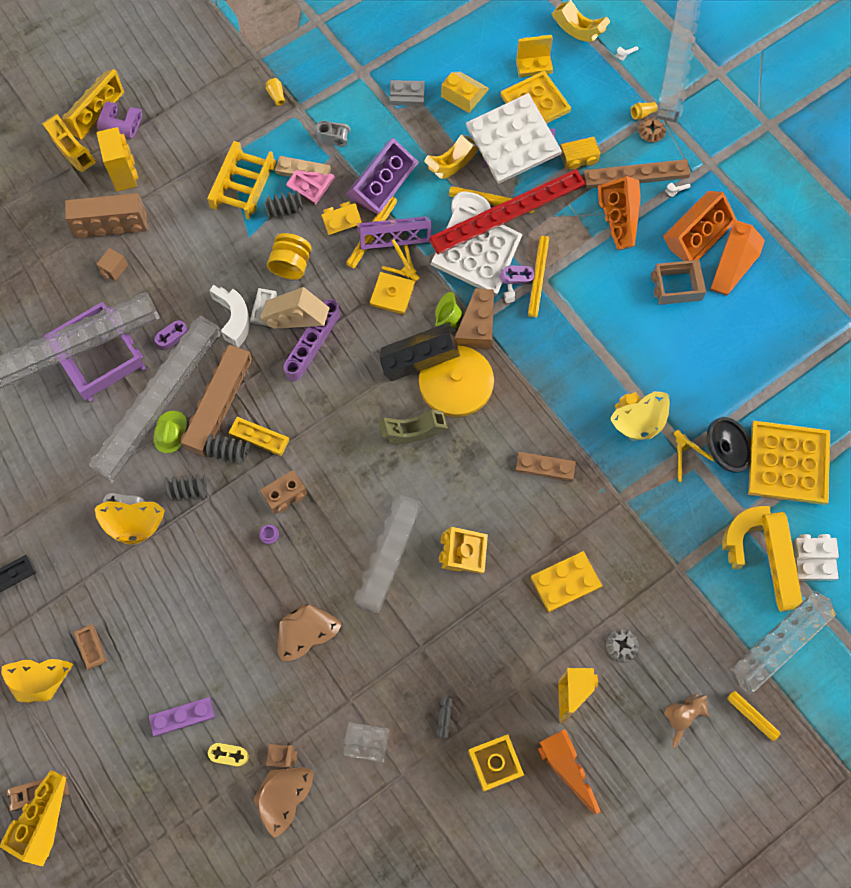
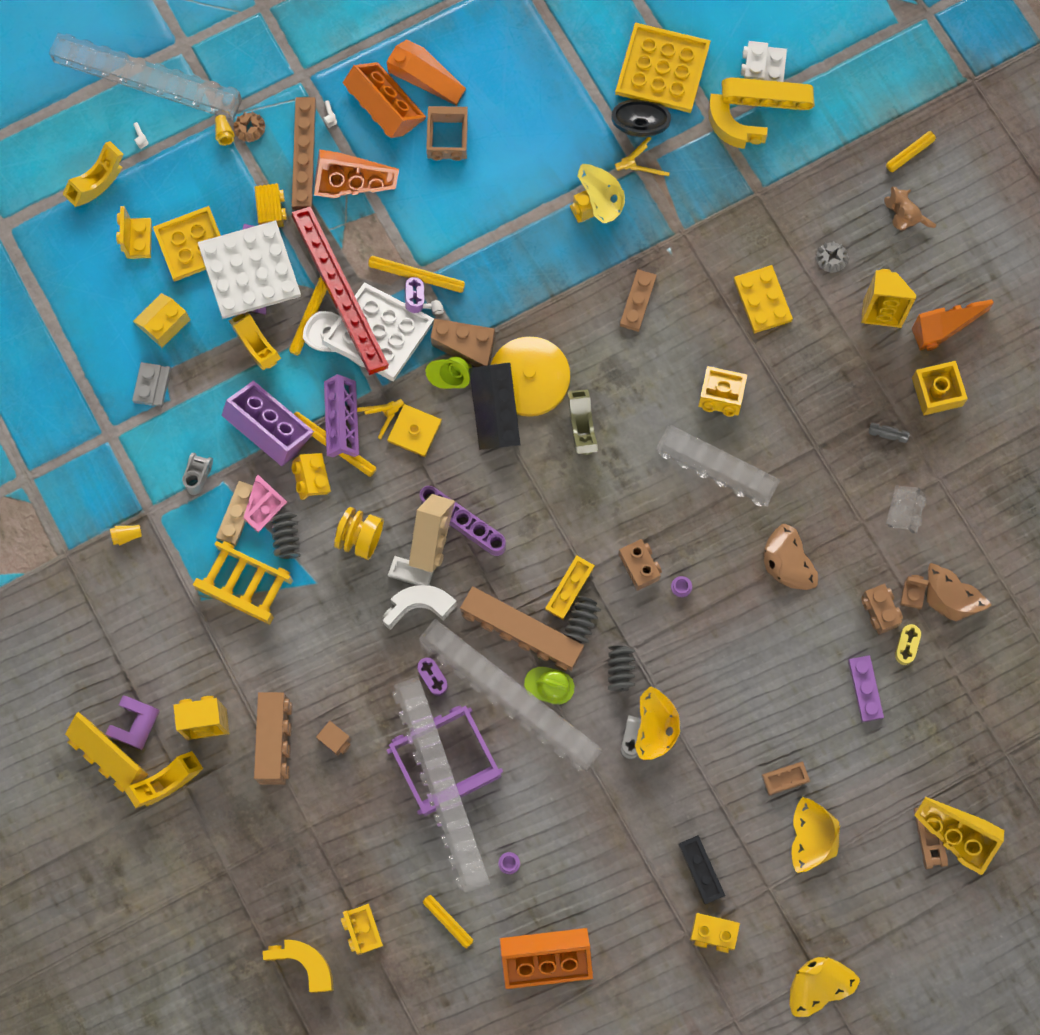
camera: 80 degrees left, 5 degrees up
clear brick [730,591,836,694] -> none
none -> medium lavender plate [498,852,520,874]
none -> medium nougat brick [861,584,903,635]

